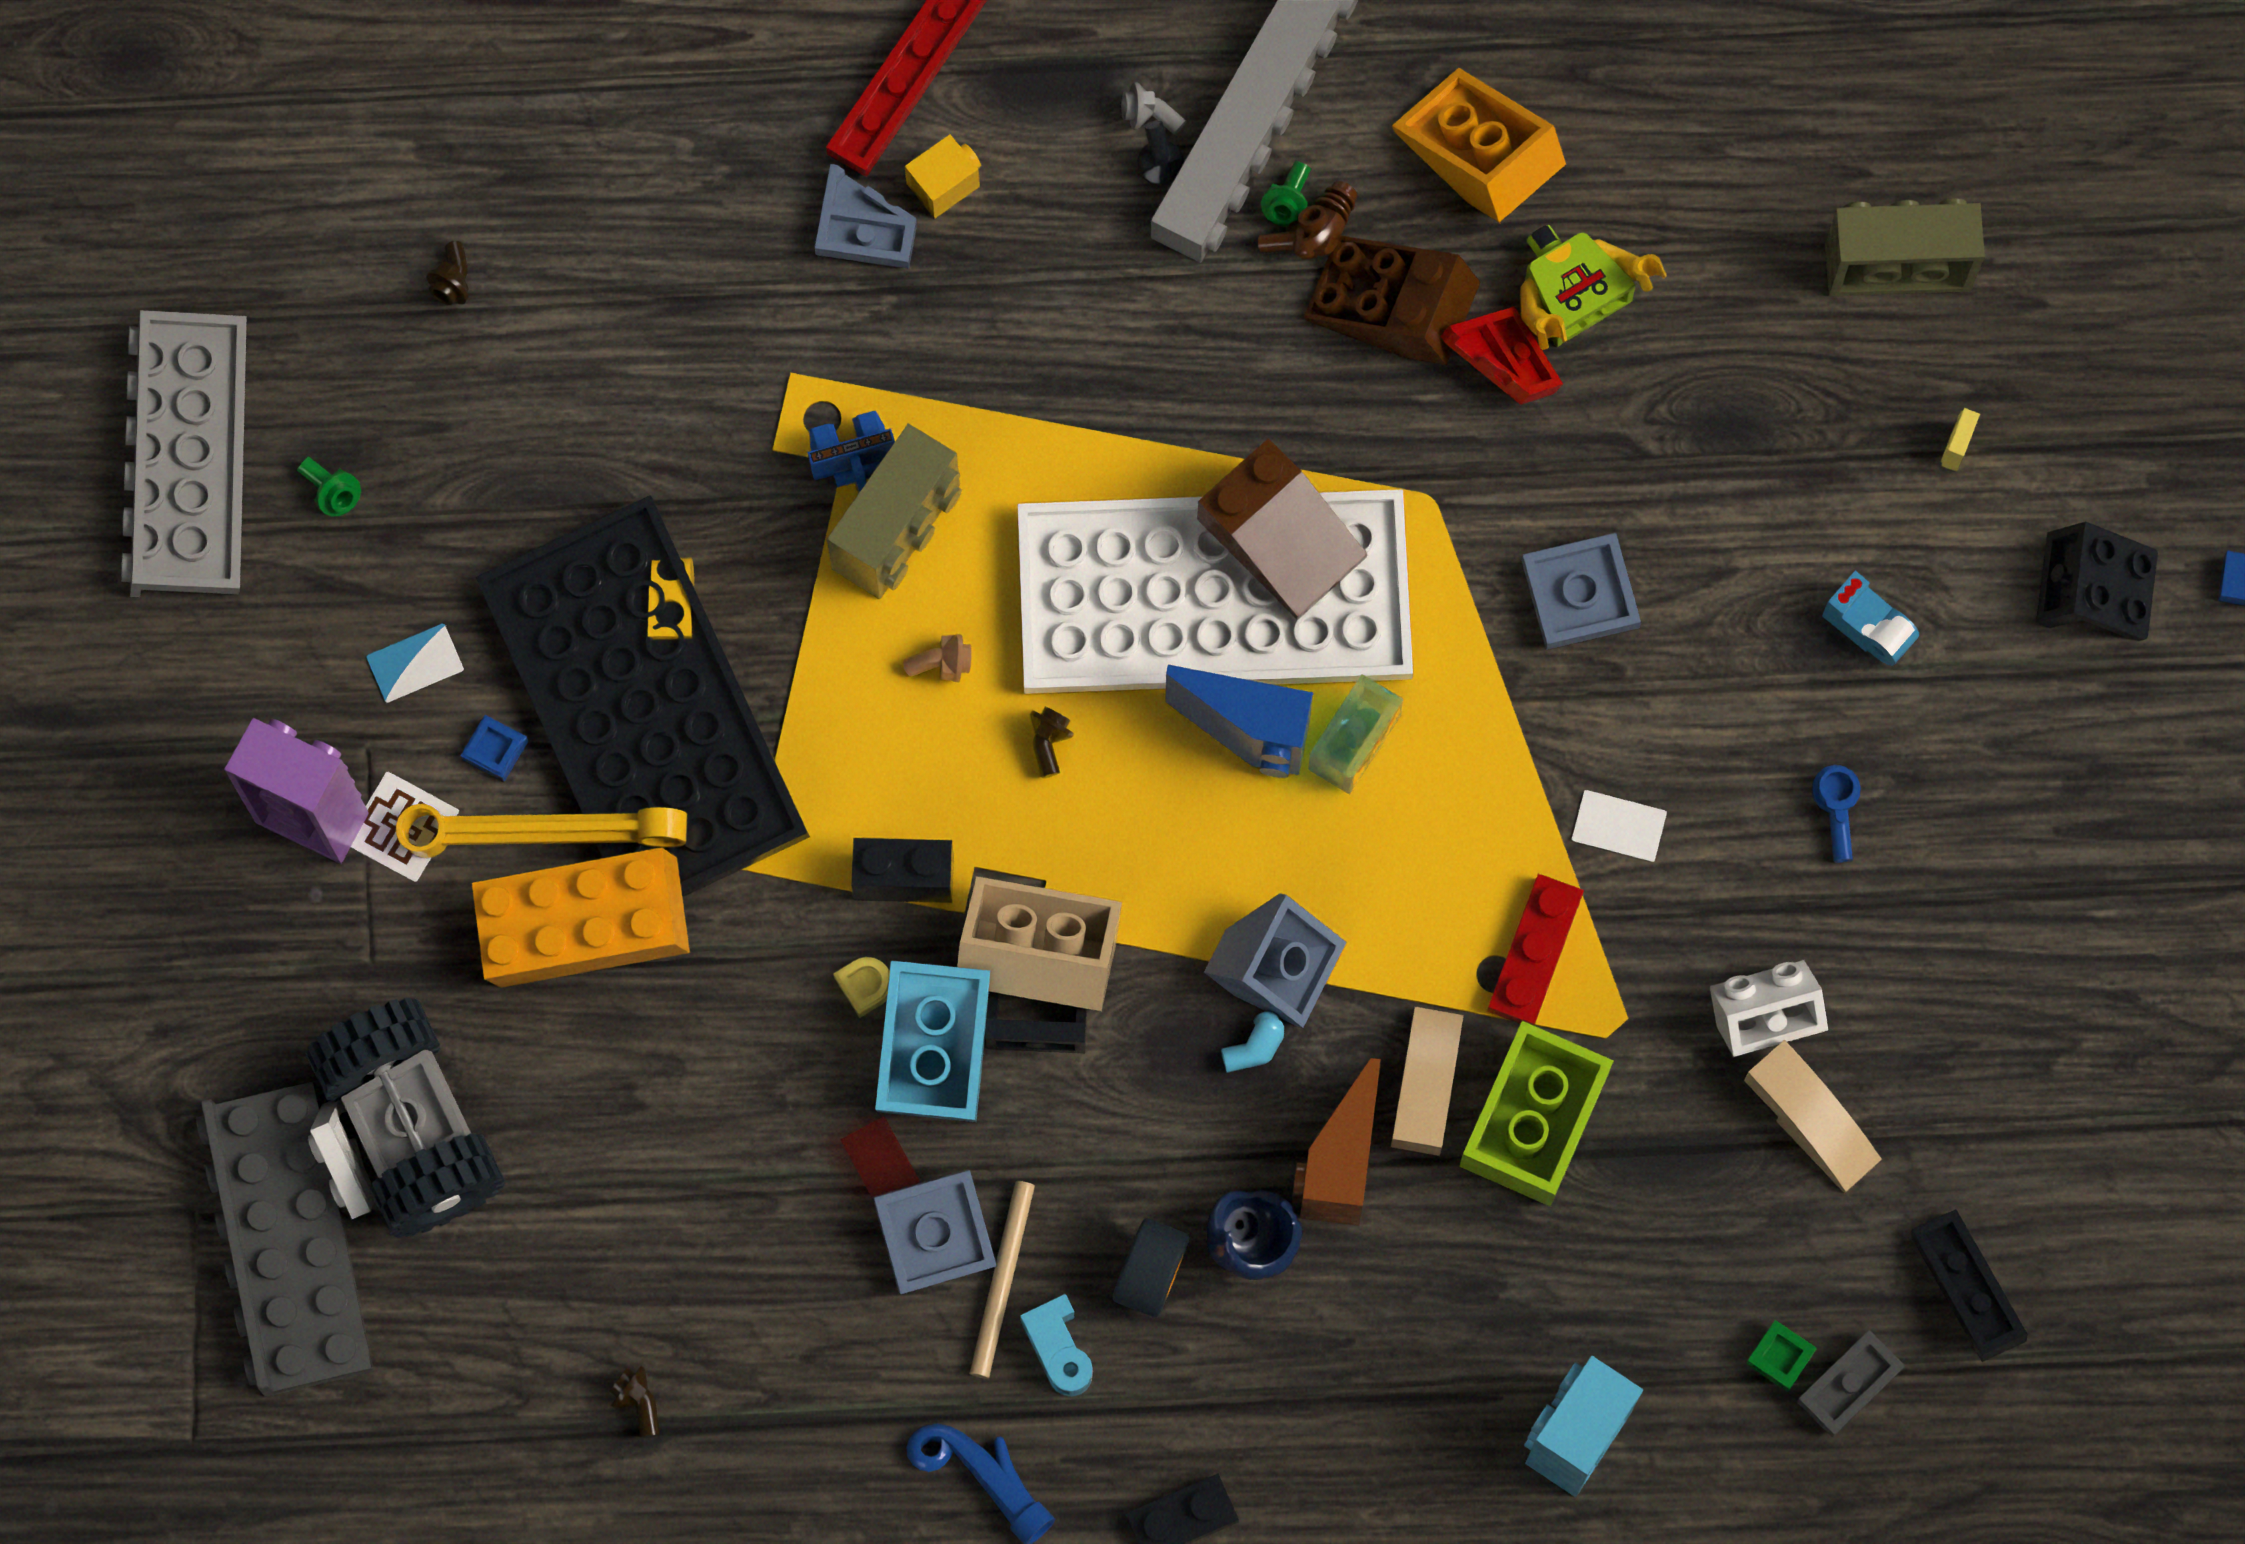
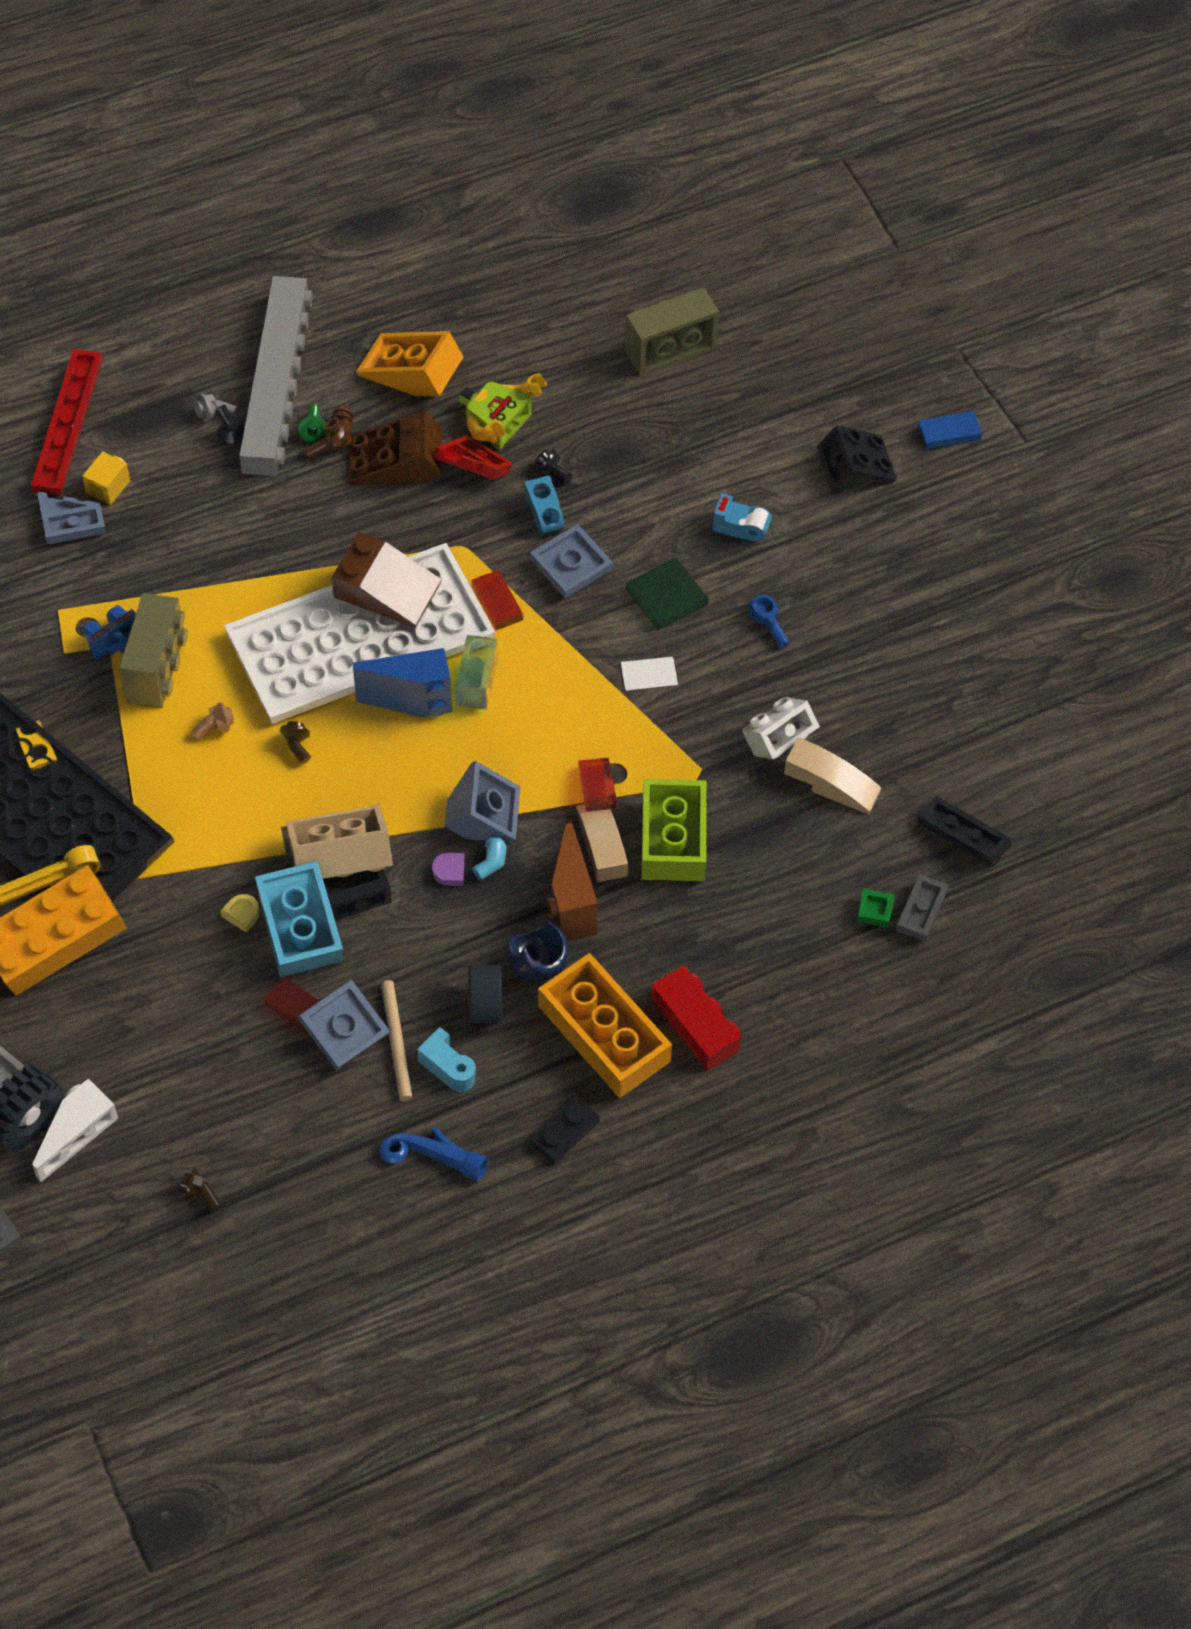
camera: 25 degrees left, 15 degrees down
black brick [851,838,954,903] -> none
red plate [1487,873,1584,1026] -> none
medium azure brick [1524,1356,1643,1497] -> none
light yellow tile [1940,408,1980,472] -> none
none -> white slope [32,1079,118,1182]
none -> medium lavender tile [432,853,465,886]
none -> clear red tile [471,570,523,630]
none -> dark azure leg [523,475,564,535]
none -> black plate [534,449,572,484]
none -> light orange brick [538,953,672,1098]
none -> clear red tile [578,757,617,812]
none -> clear green tile [626,557,709,631]
none -> red brick [651,965,741,1071]

